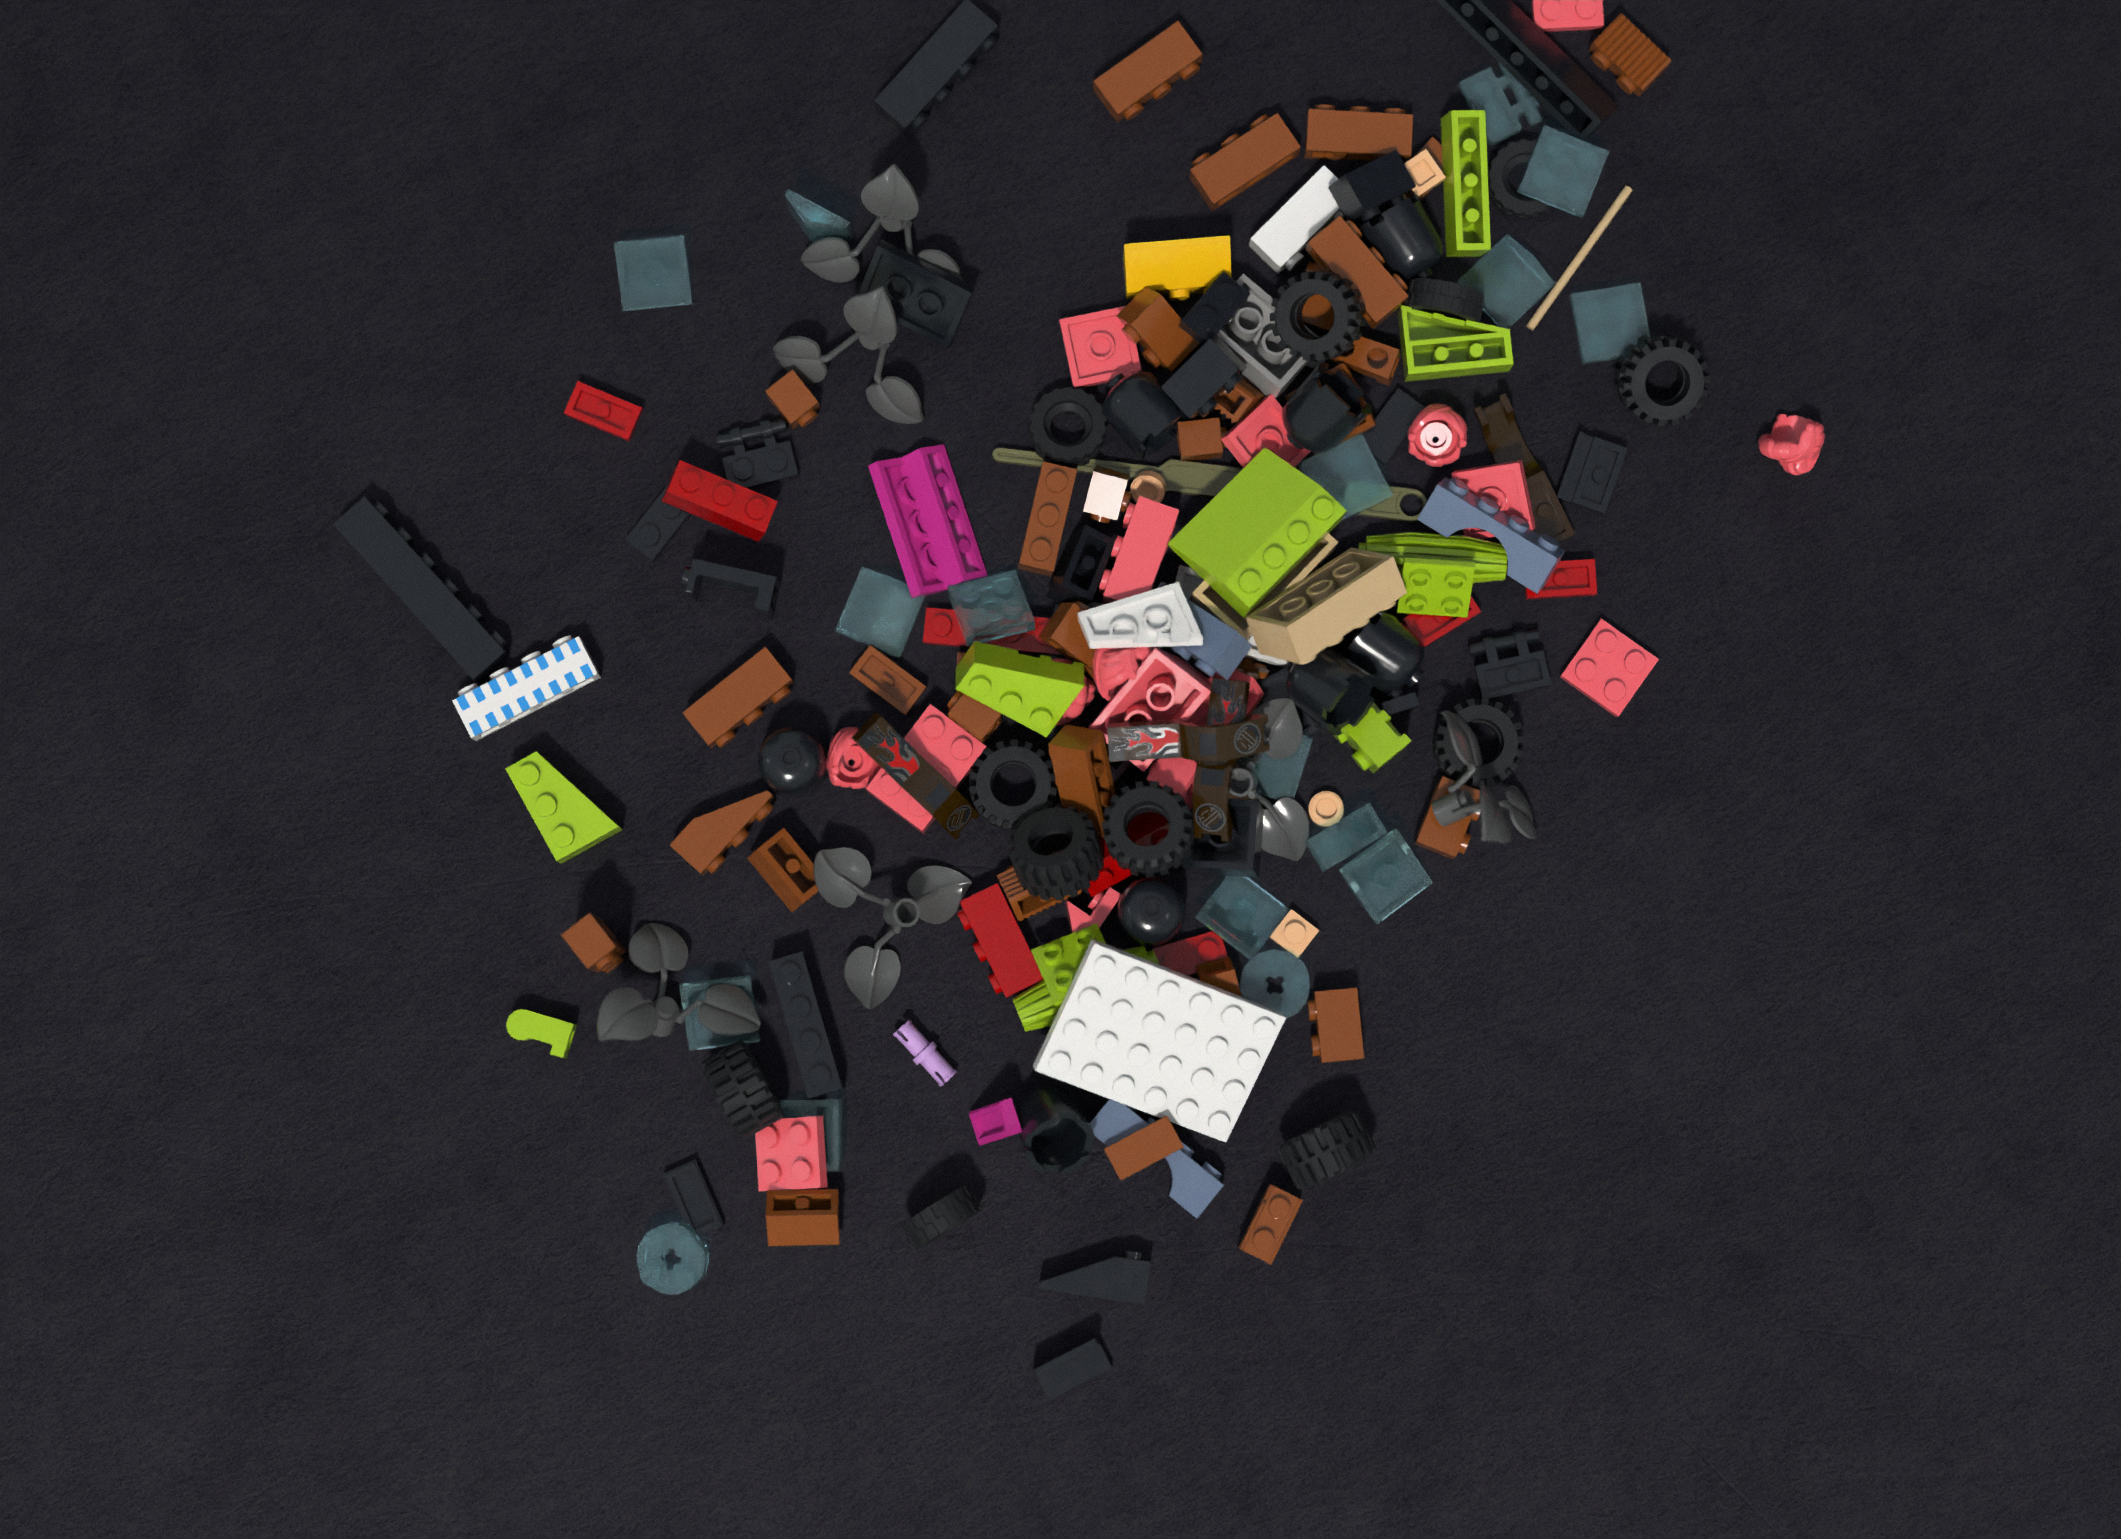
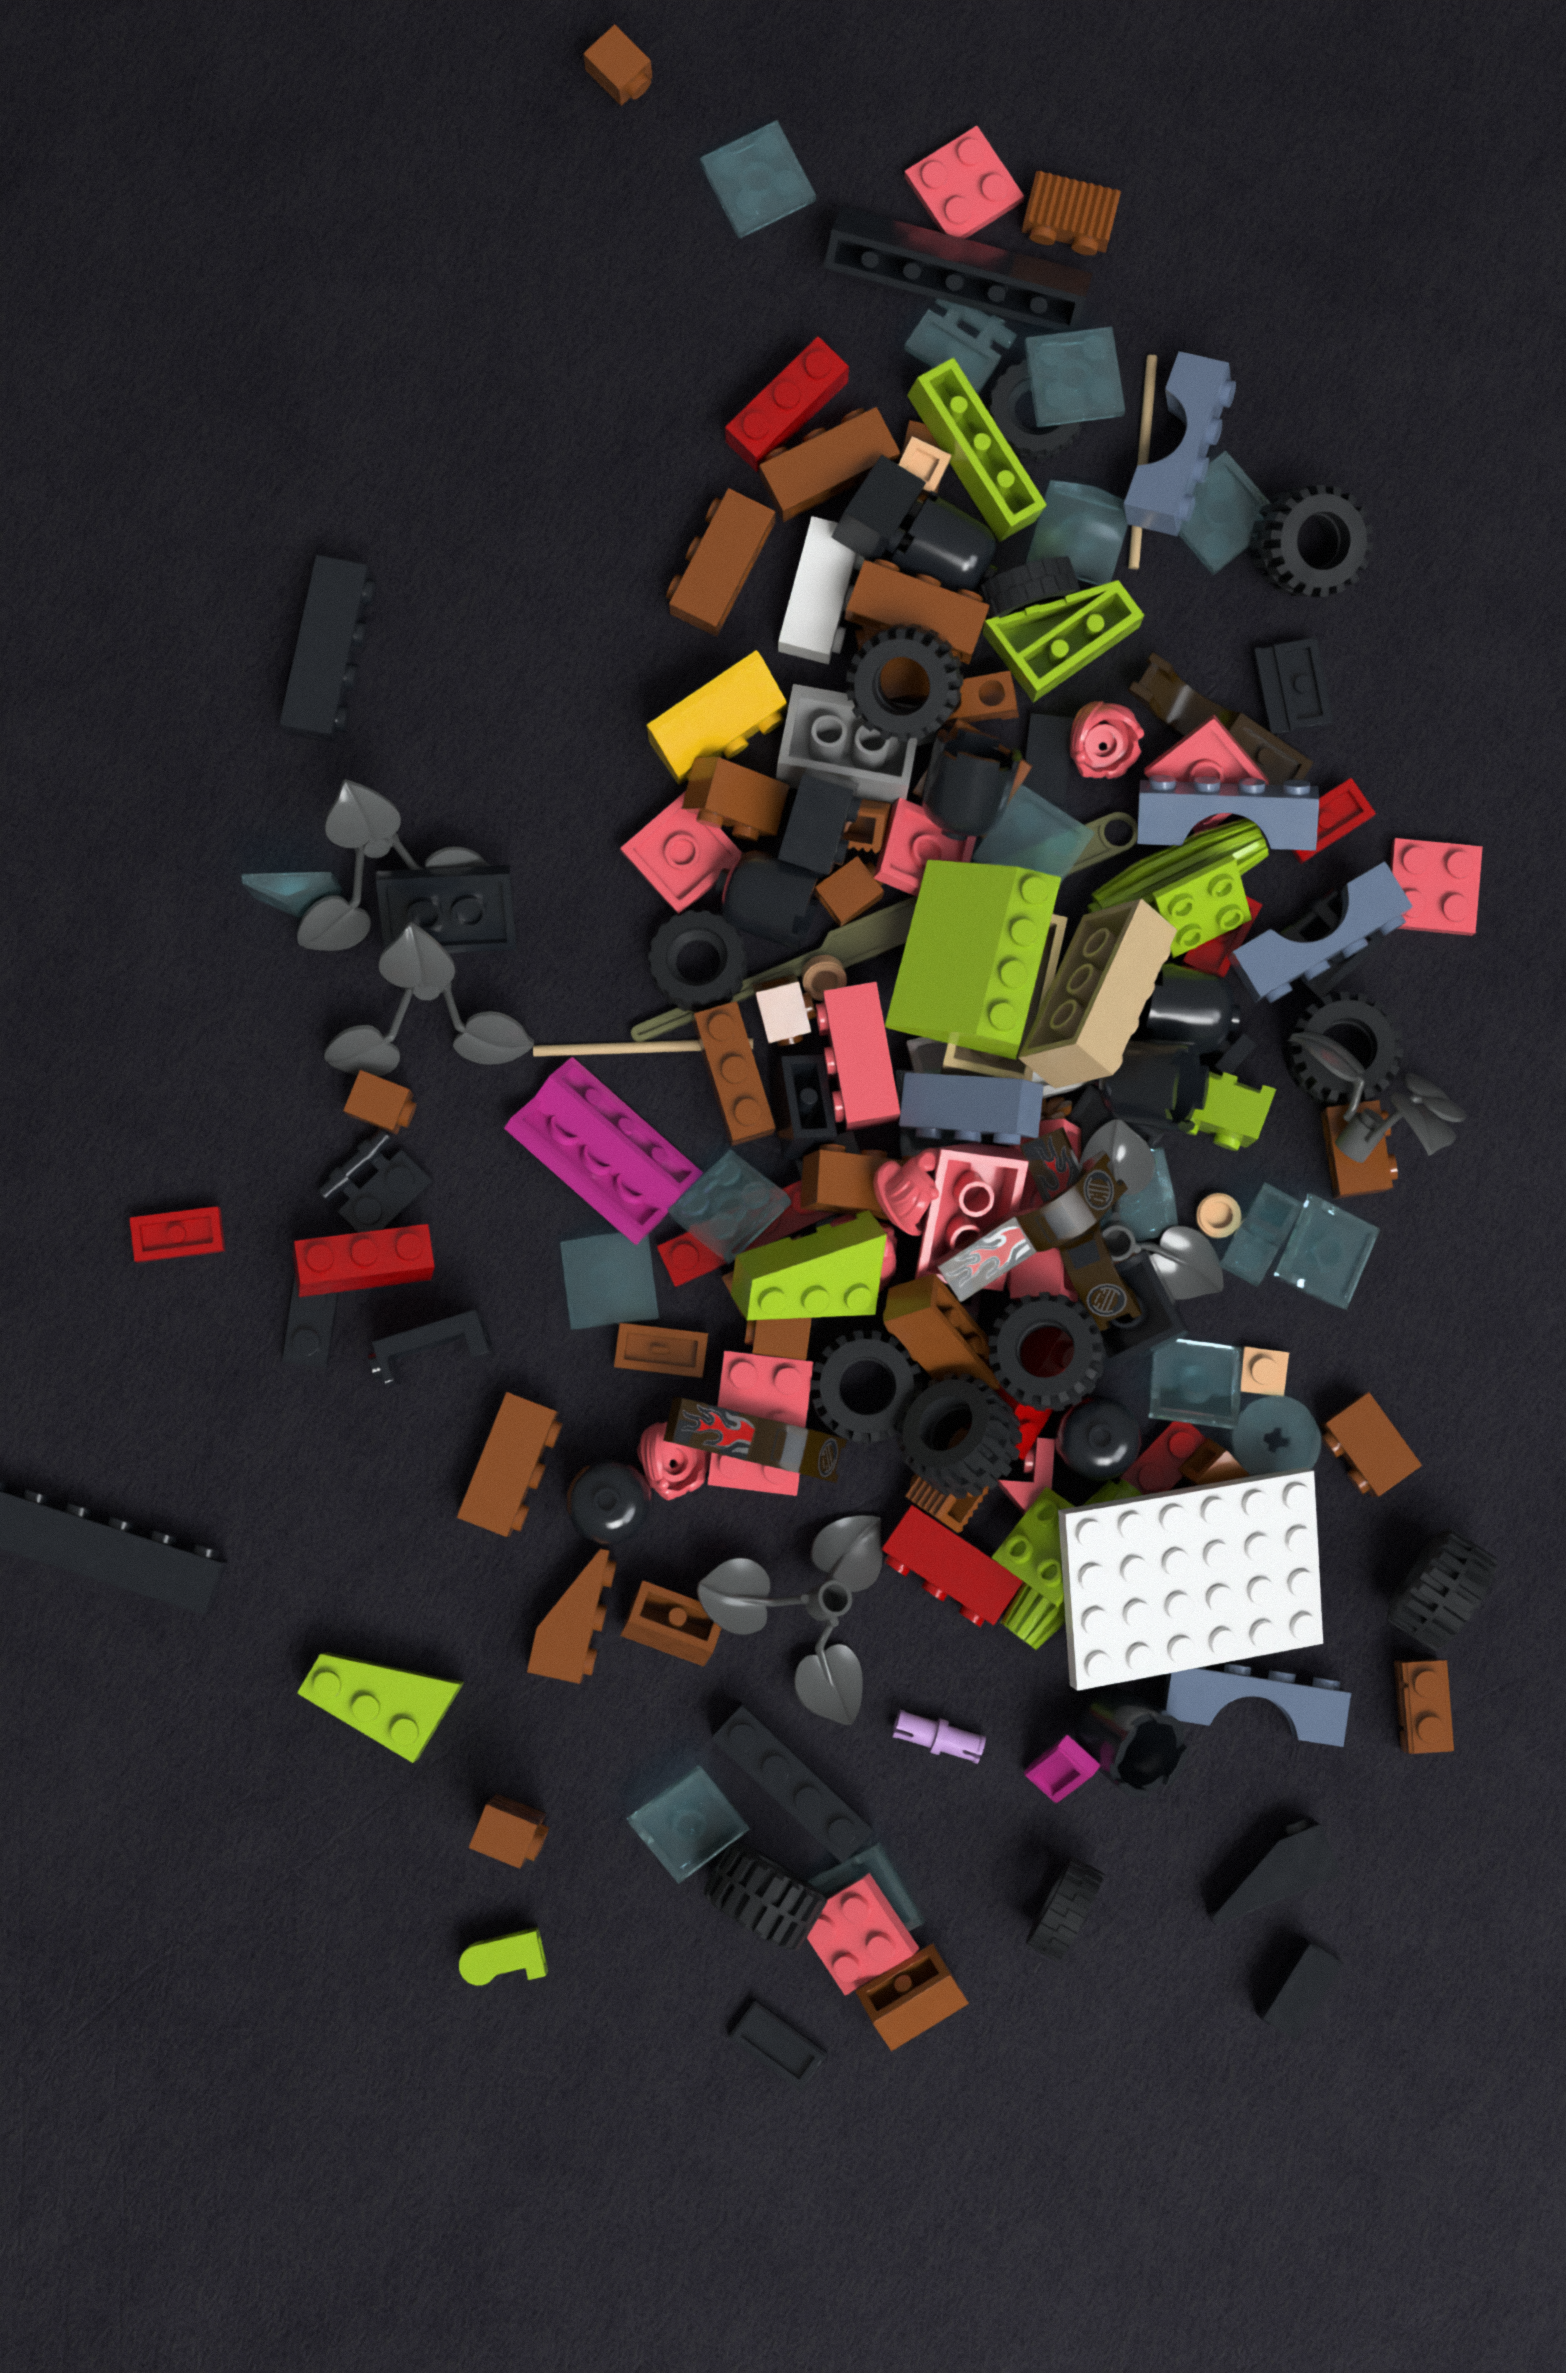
camera: 30 degrees left, 0 degrees up
white brick [452,635,601,741] -> none
dark grey plant [597,923,761,1041] -> none
clear light blue slope [614,235,693,311] -> none
clear light blue plate [636,1222,709,1295] -> none
white wing [1077,582,1203,649] -> none
dark orange brick [1093,21,1203,122] -> none
dark orange tile [1104,1116,1184,1181] -> none
black plate [1179,272,1251,345] -> none
coral hair [1758,413,1825,475] -> none
none -> tan axle [533,1038,753,1056]
none -> red brick [725,337,849,472]
none -> sand blue arch [1124,351,1236,536]
none -> sand blue arch [1228,861,1413,1003]

